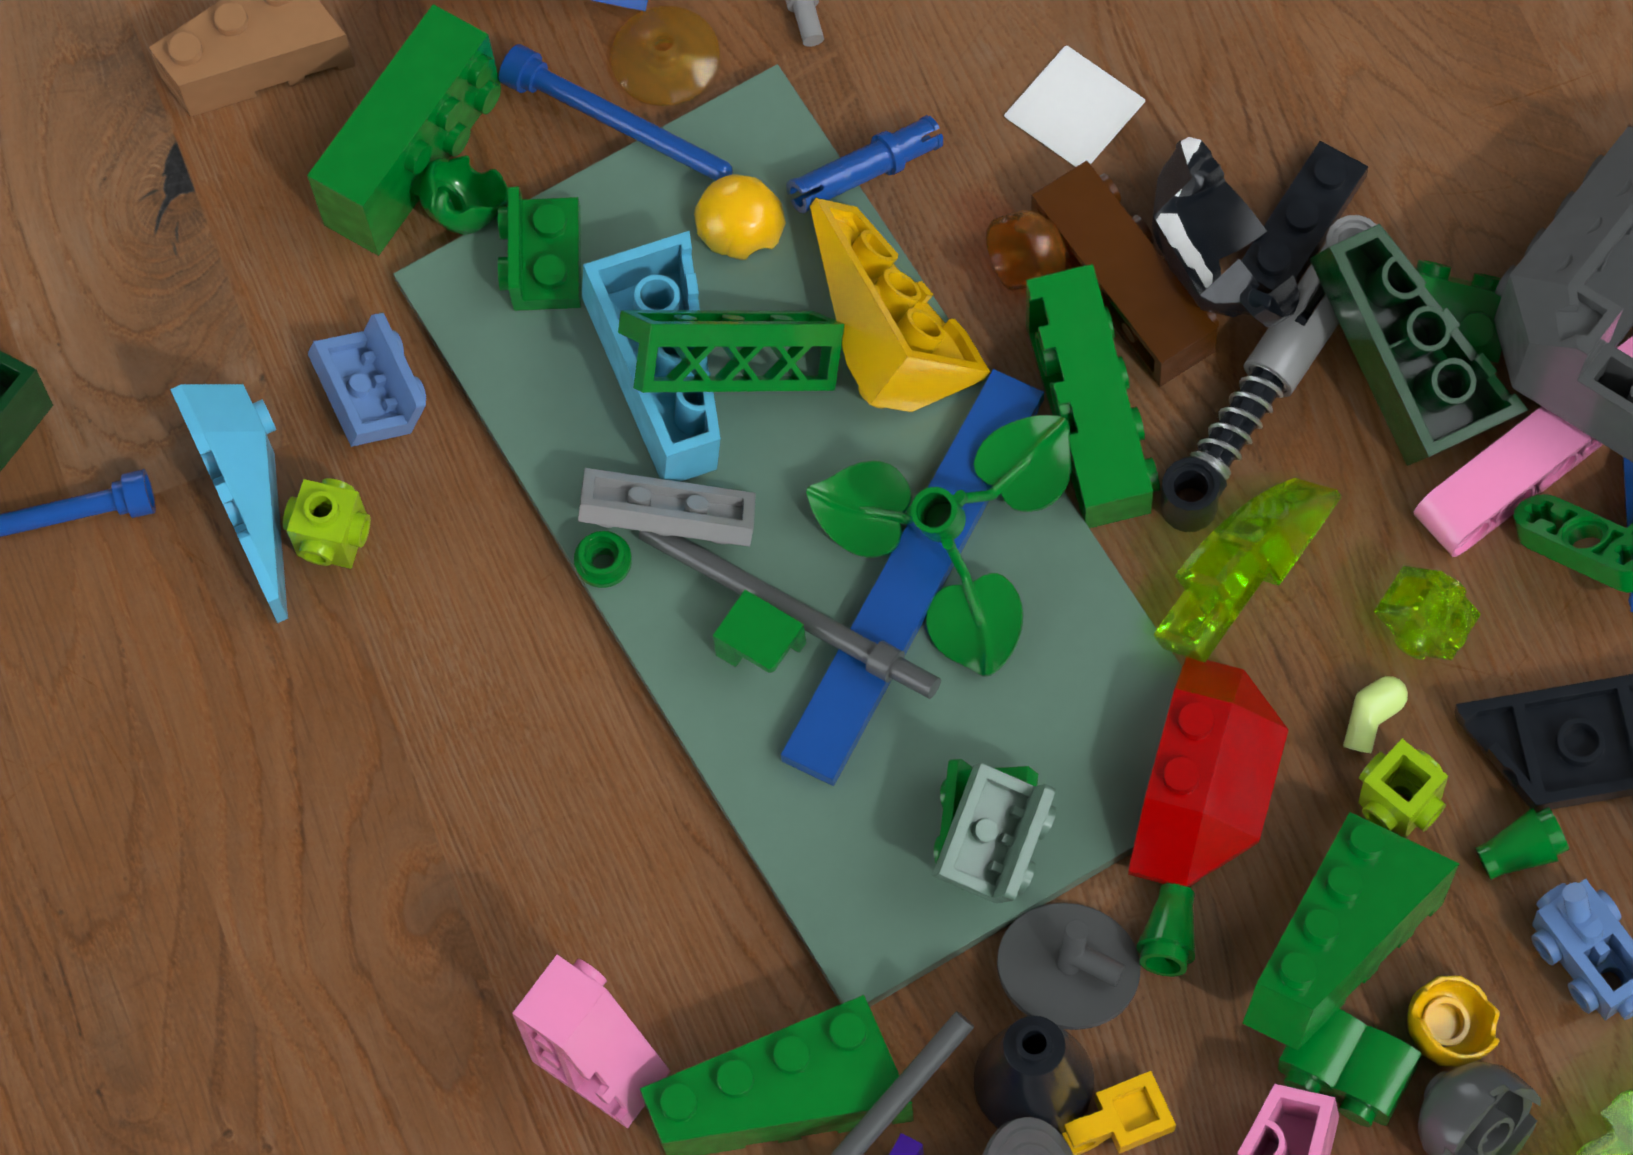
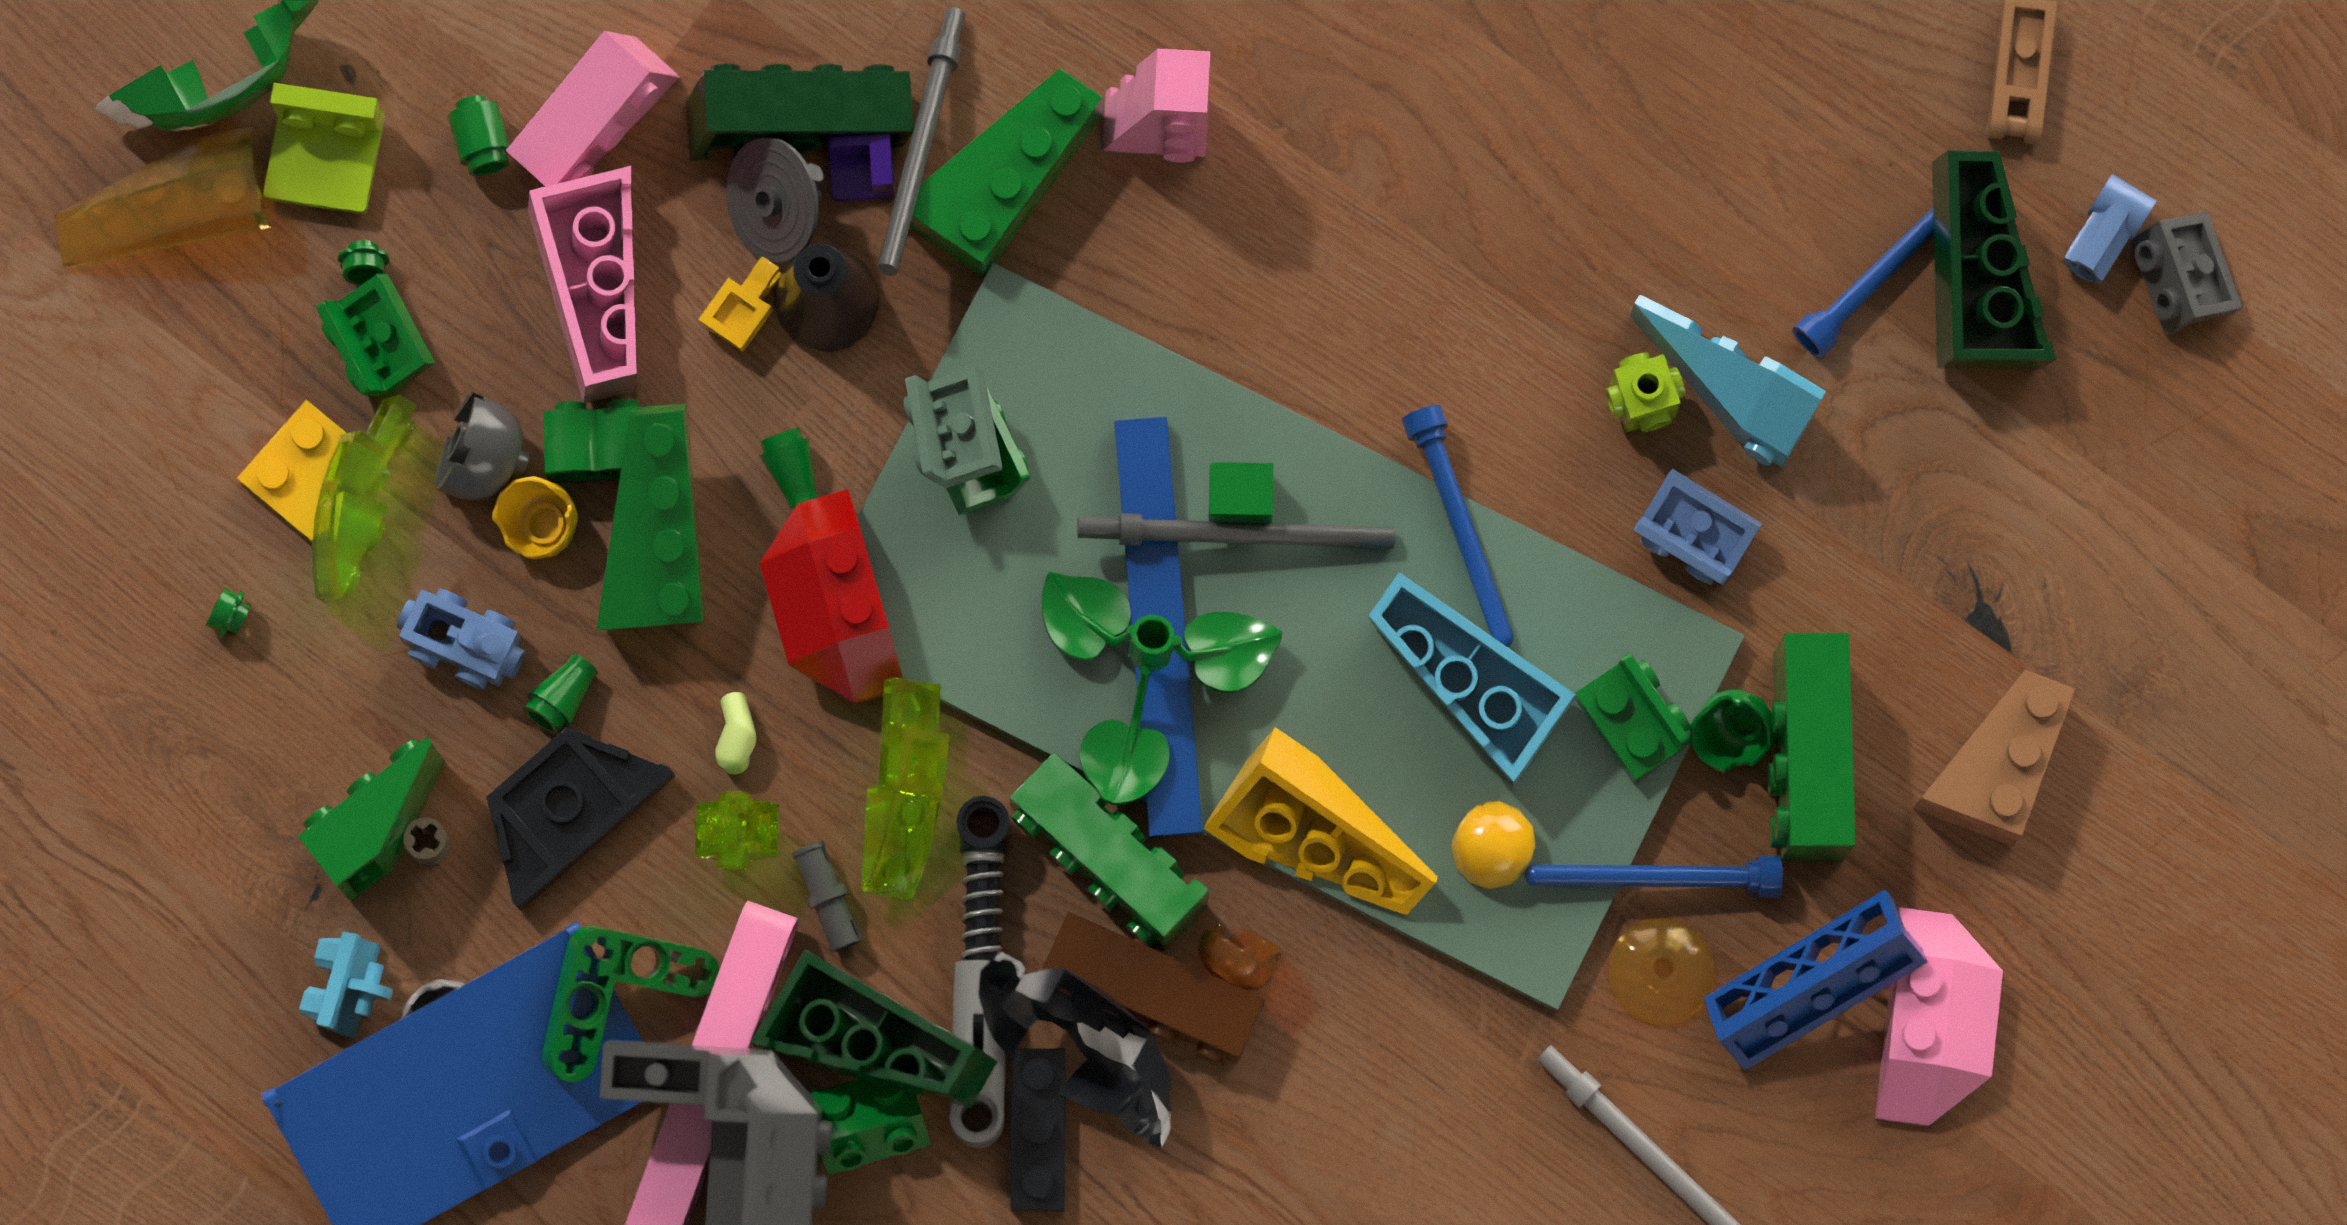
camera: 140 degrees right, 10 degrees up
green plate [574,531,632,588] -> none
light grey plate [578,468,756,547] -> none
green fence [618,310,844,393] -> none
blue pin [786,115,943,214] -> none
dark grey shield [997,903,1141,1030] -> none
white sticker [1004,46,1145,167] -> none
lime brick [1358,738,1448,838] -> none
none -> dark grey pin [792,841,863,953]
none -> blue piece [1401,405,1514,647]

